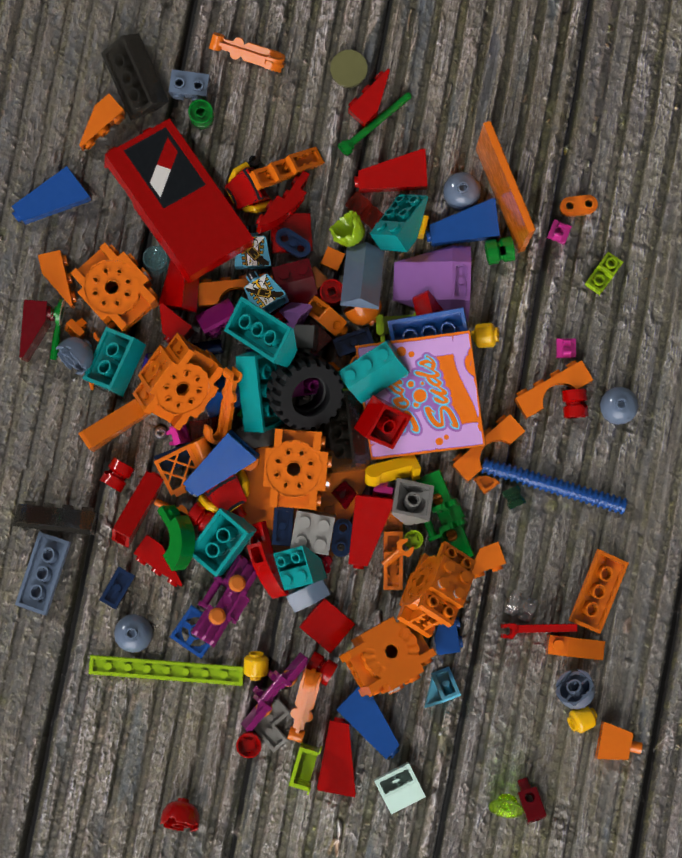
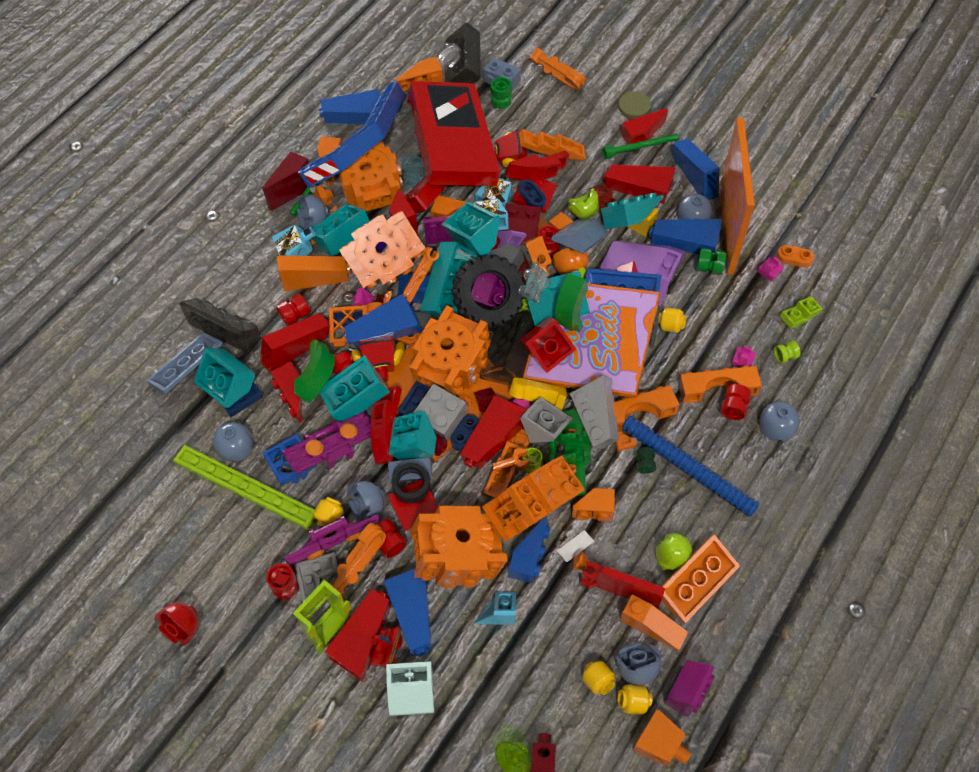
camera: 25 degrees right, 25 degrees down
none -> teal slope [194,348,256,408]
none -> torso [272,225,316,256]
none -> blue beam [298,80,406,187]
none -> sand blue cylinder [347,481,385,521]
none -> red hips [370,627,403,668]
none -> black tyre [391,463,430,504]
none -> clear head [437,43,461,68]
none -> clear hips [518,263,551,303]
none -> green arch [555,273,589,332]
none -> white sticker [557,530,594,562]
none -> light grey wedge [570,375,619,449]
none -> orange rock [572,551,592,570]
none -> yellow head [582,661,615,695]
none -> lime hair [655,533,692,570]
none -> magenta slope [665,660,715,718]
none -> blue slope [673,138,720,200]
none -> lime wheel [774,340,801,364]

